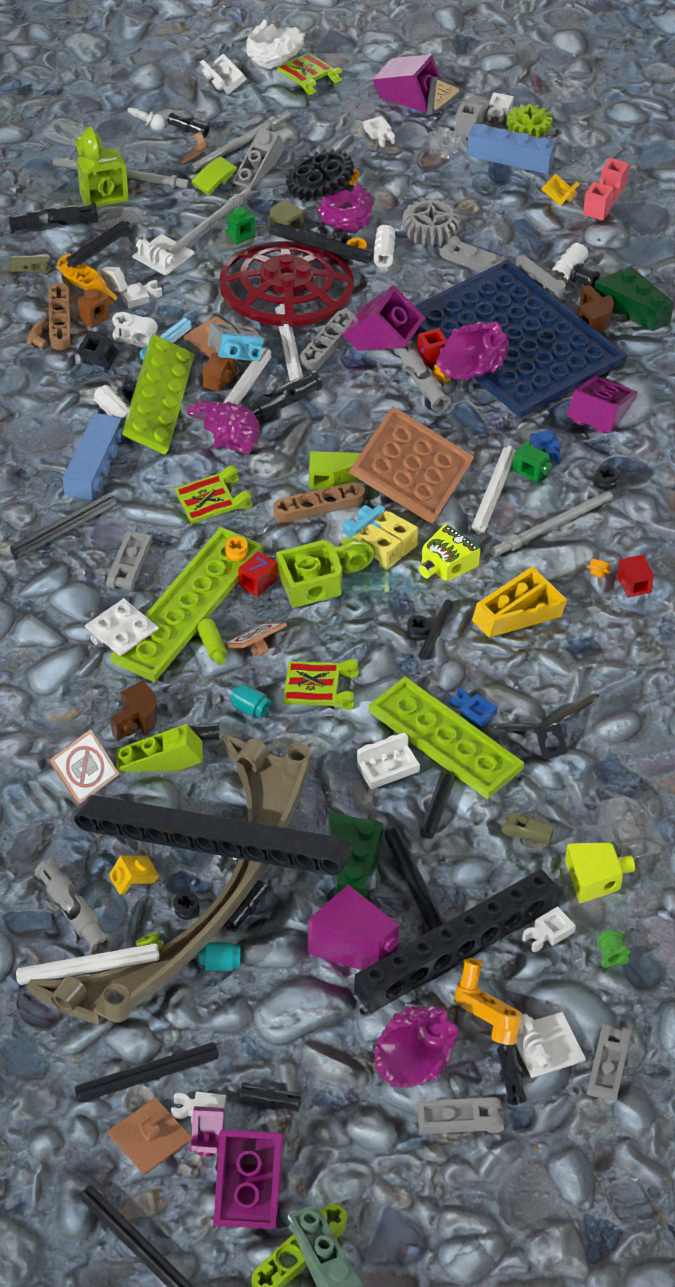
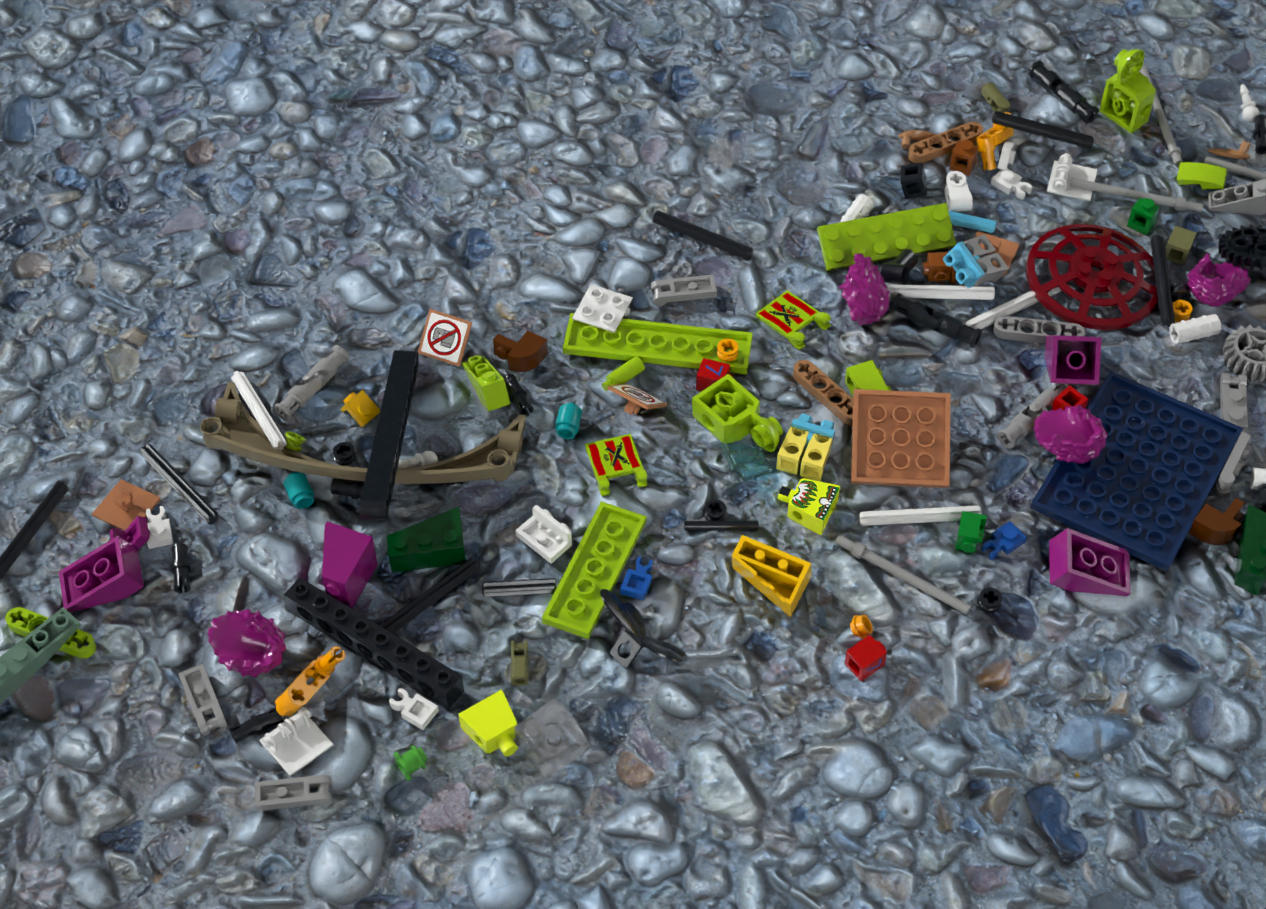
camera: 70 degrees right, 5 degrees up
medium blue brick [63,413,125,500] -> none
none -> black piece [880,249,918,285]

